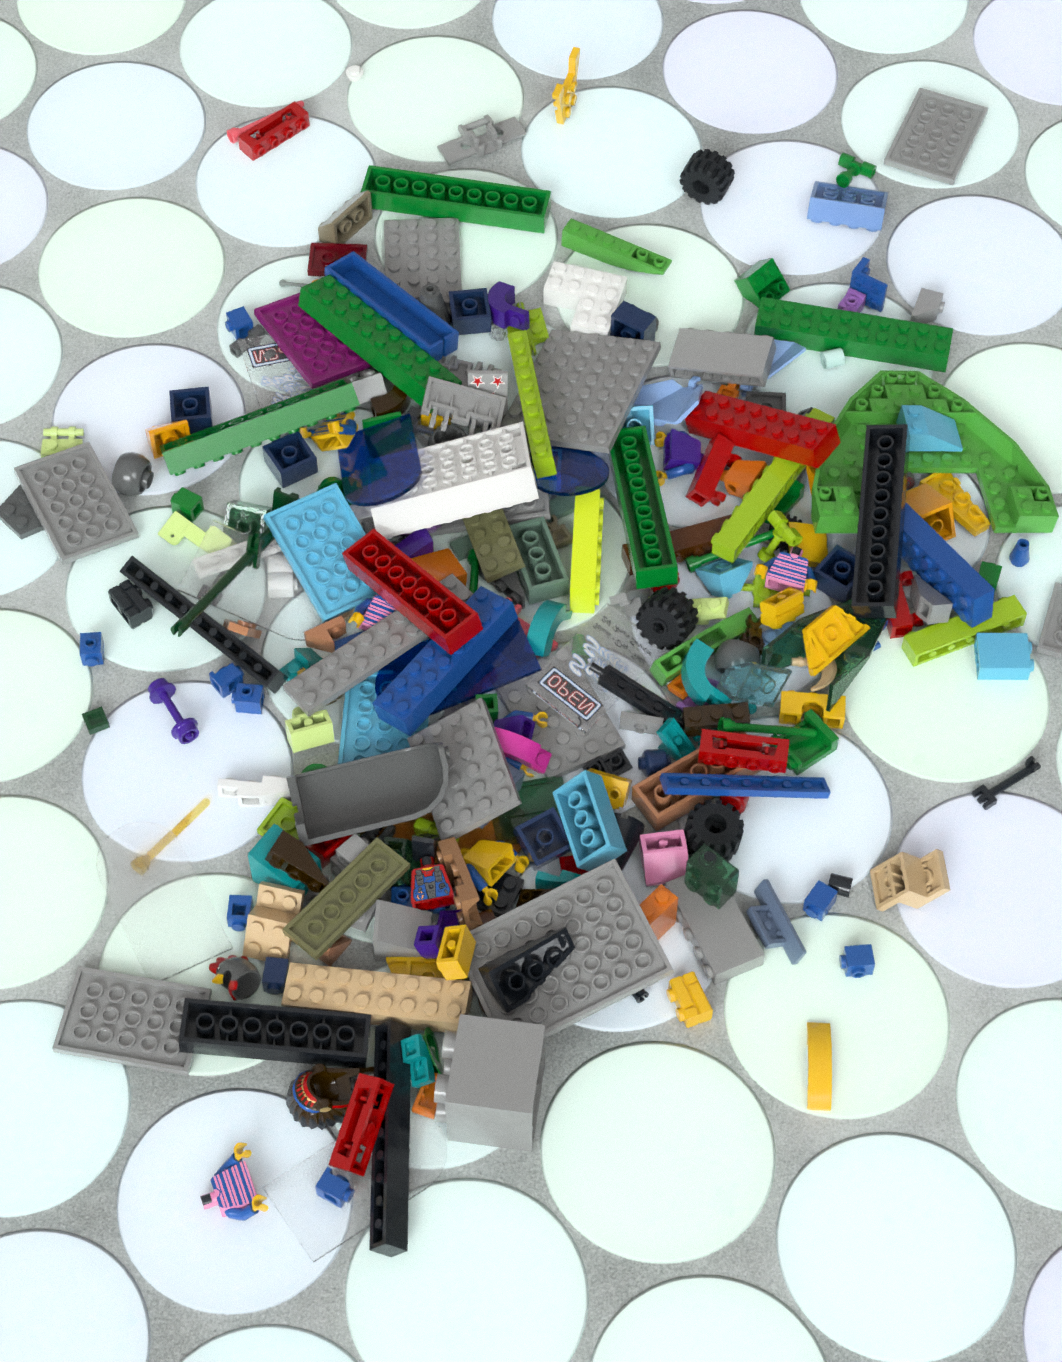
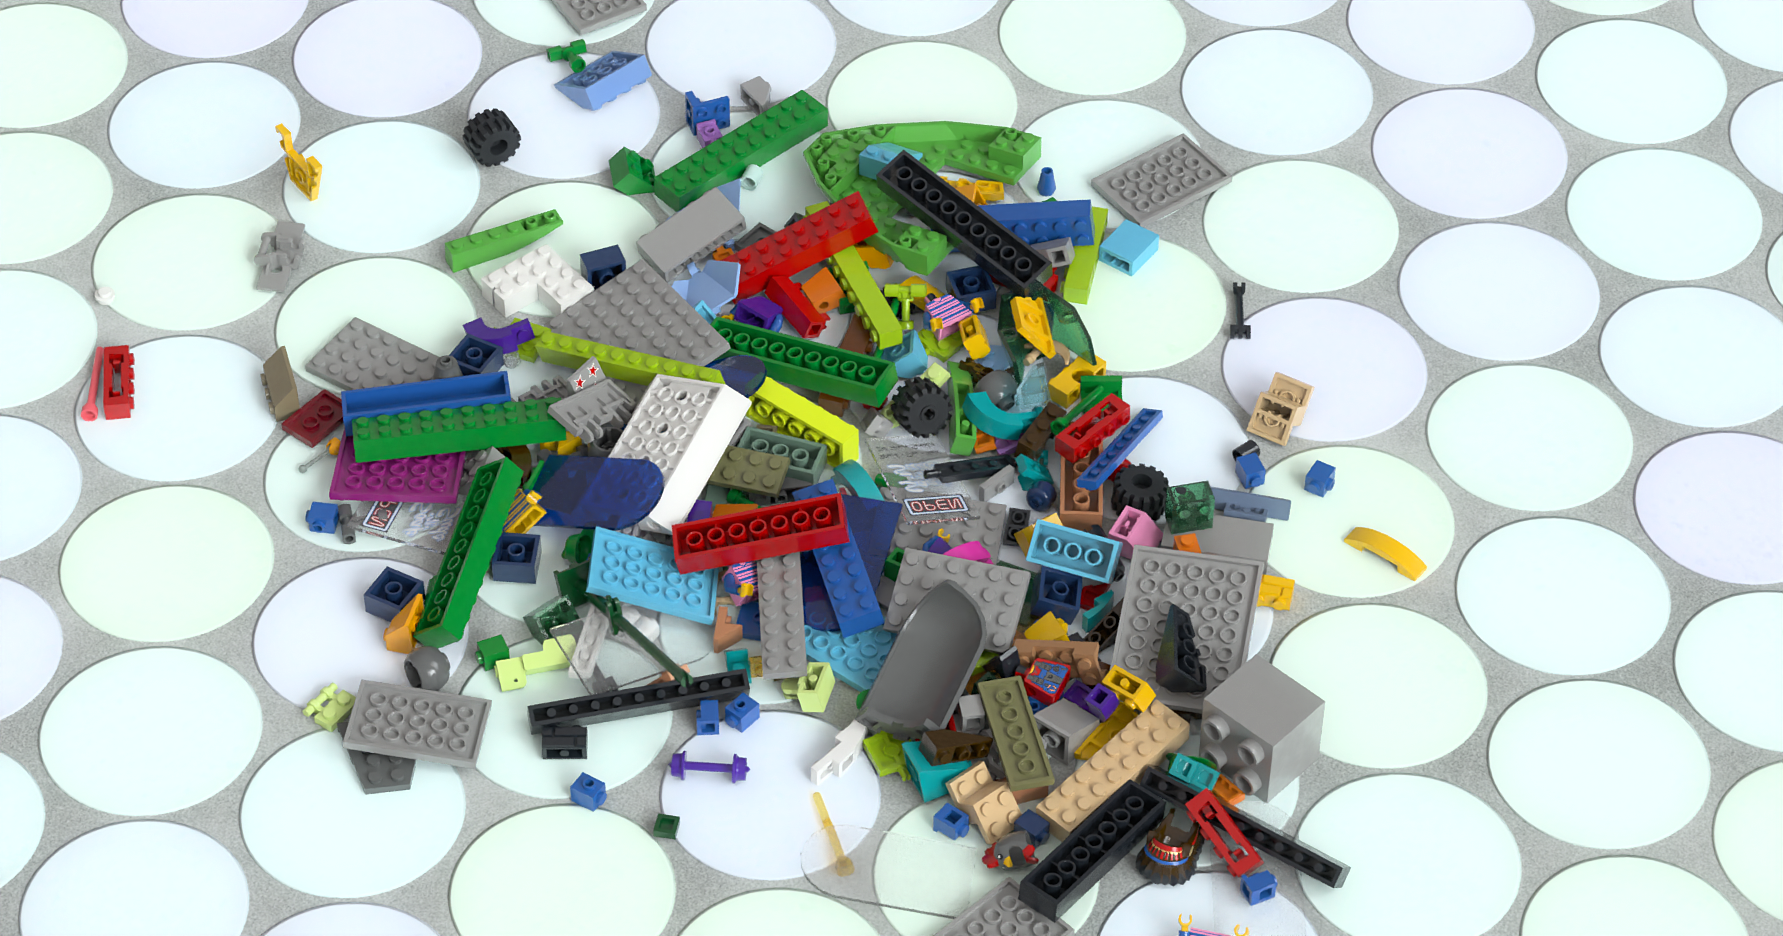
camera: 55 degrees left, 10 degrees down
green brick [360,165,551,234] -> none

